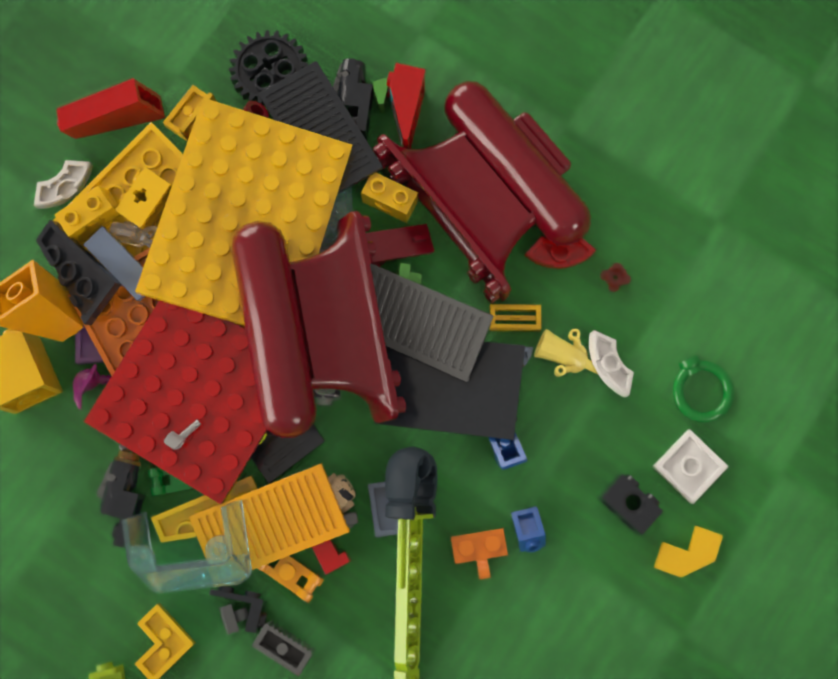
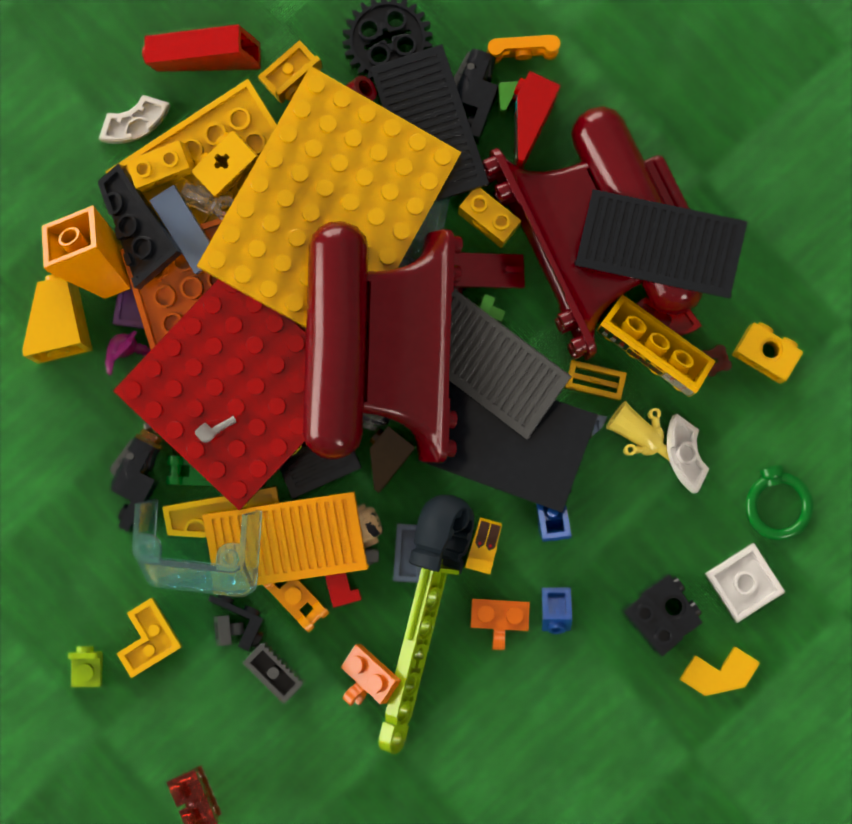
camera: 10 degrees right, 5 degrees up
none -> orange plate [341,644,401,706]
none -> dark brown slope [369,426,415,494]
none -> yellow leg [464,517,502,574]
none -> light orange plate [487,35,561,64]
none -> black window [574,189,748,299]
none -> yellow slope [597,295,716,397]
none -> black bracket [620,594,683,657]
none -> yellow brick [731,322,803,384]

